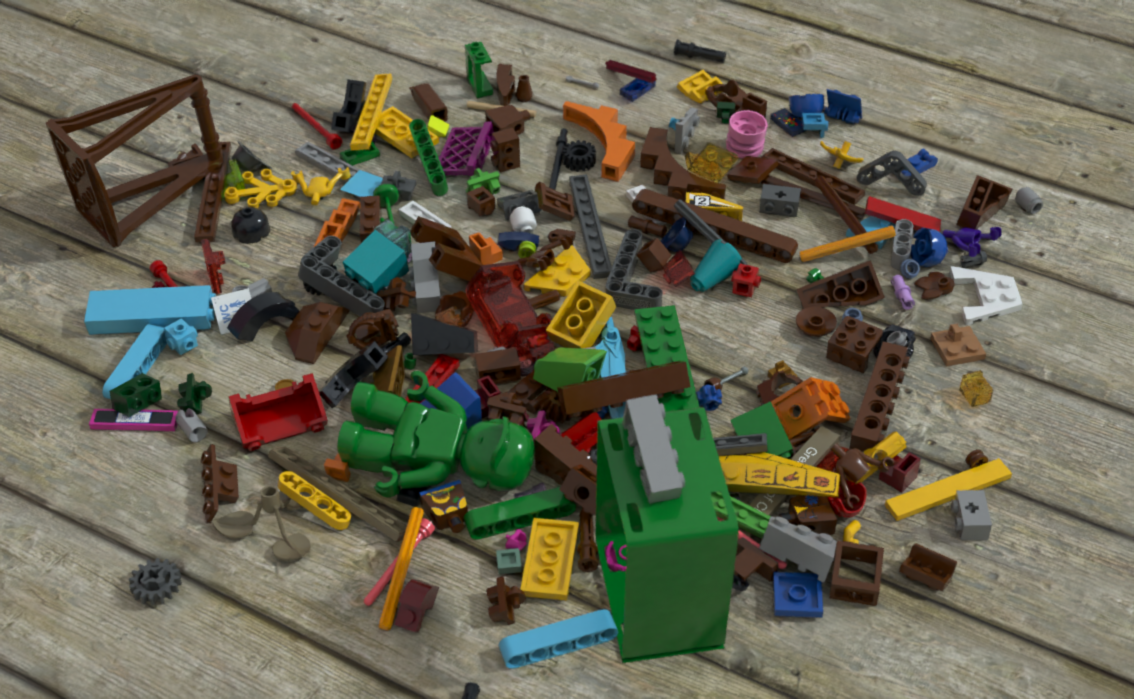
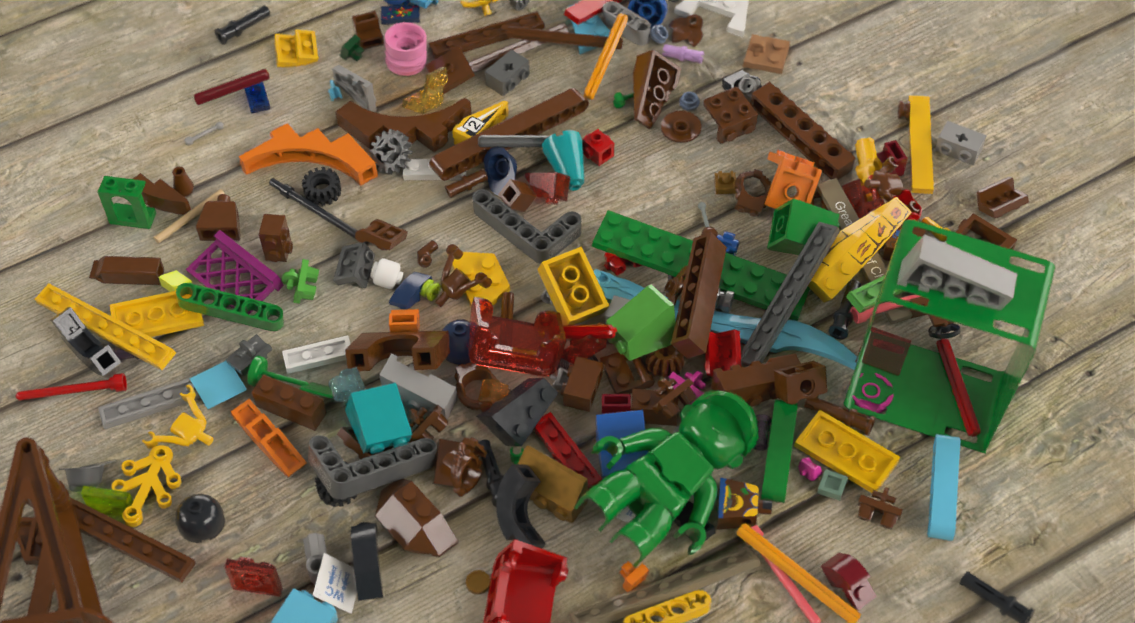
camera: 60 degrees left, 10 degrees up
green tile [339,142,380,166] -> none
reddish brown brick [467,186,496,216] -> none
dark grey tile [569,175,612,279] -> none
reddish brown piece [705,79,747,111] -> none
clear yellow brick [959,370,993,407] -> none
none -> dark grey gear [369,129,413,175]

